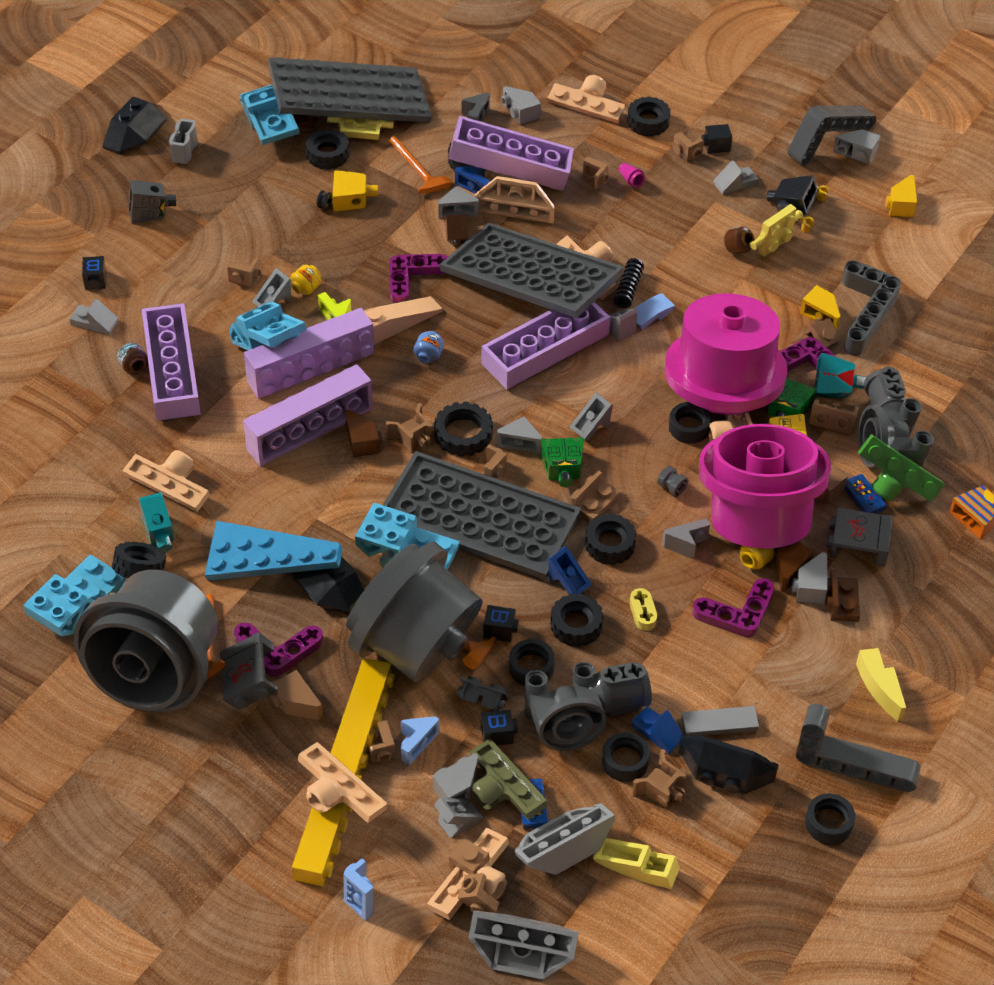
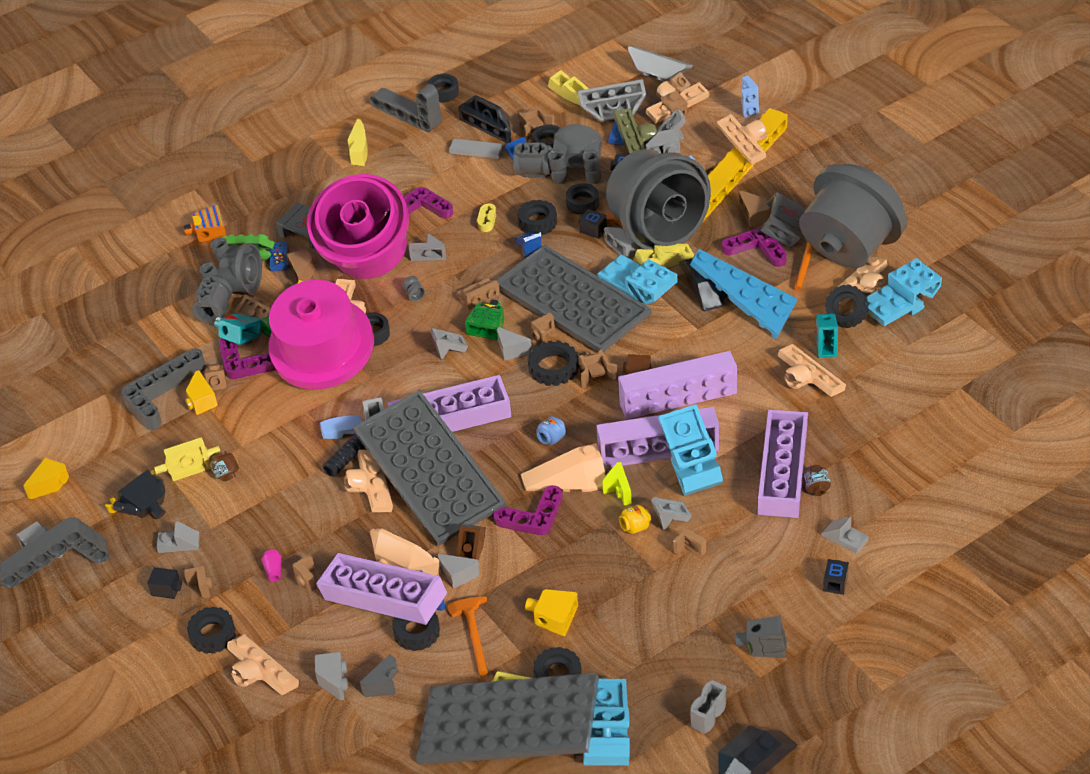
camera: 155 degrees left, 5 degrees down
black bush [316,190,333,210] -> none
black tyre [585,514,636,565] -> none

